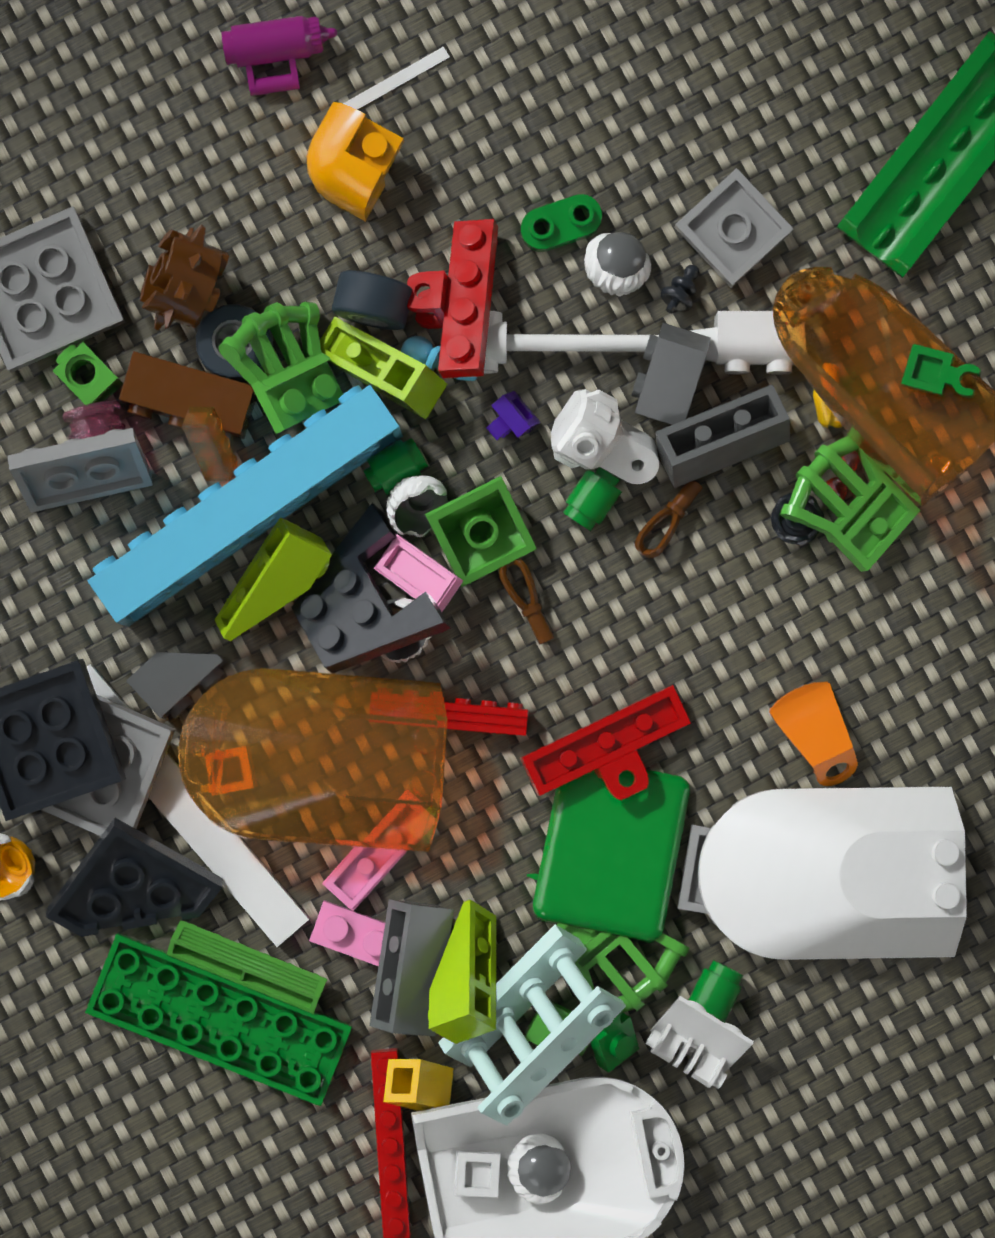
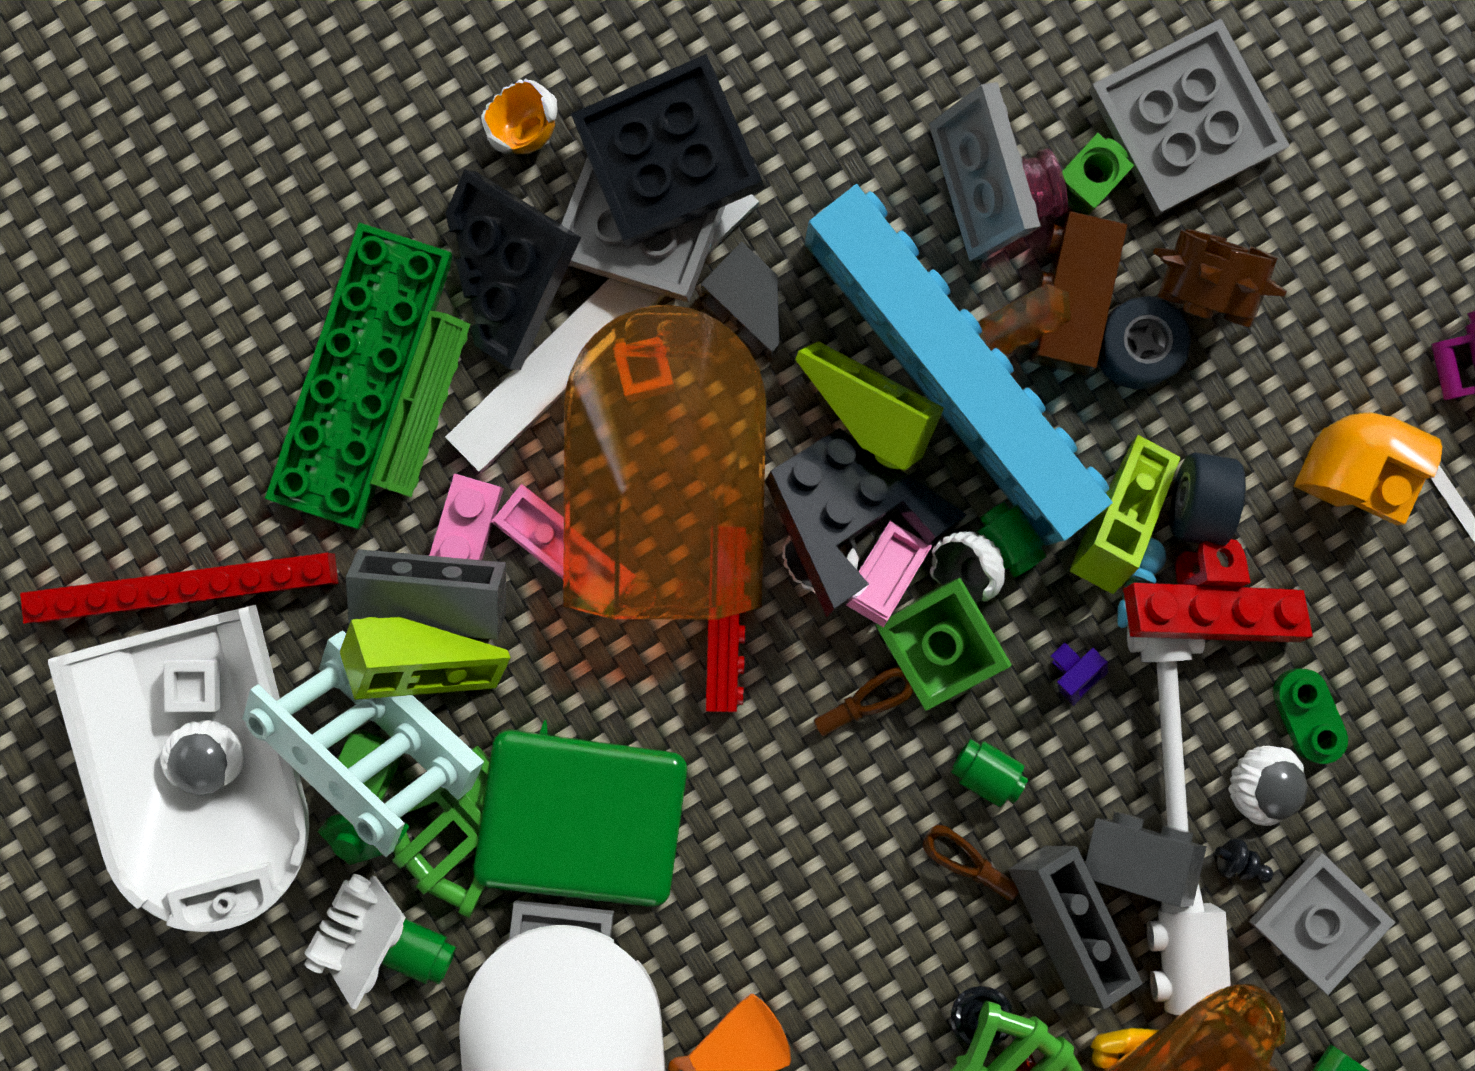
camera: 80 degrees right, 0 degrees up
bright green plate [219,302,343,434] -> none
yellow brick [383,1059,454,1110] -> none
red plate [520,685,691,800] -> none
white piece [551,389,659,484] -> none

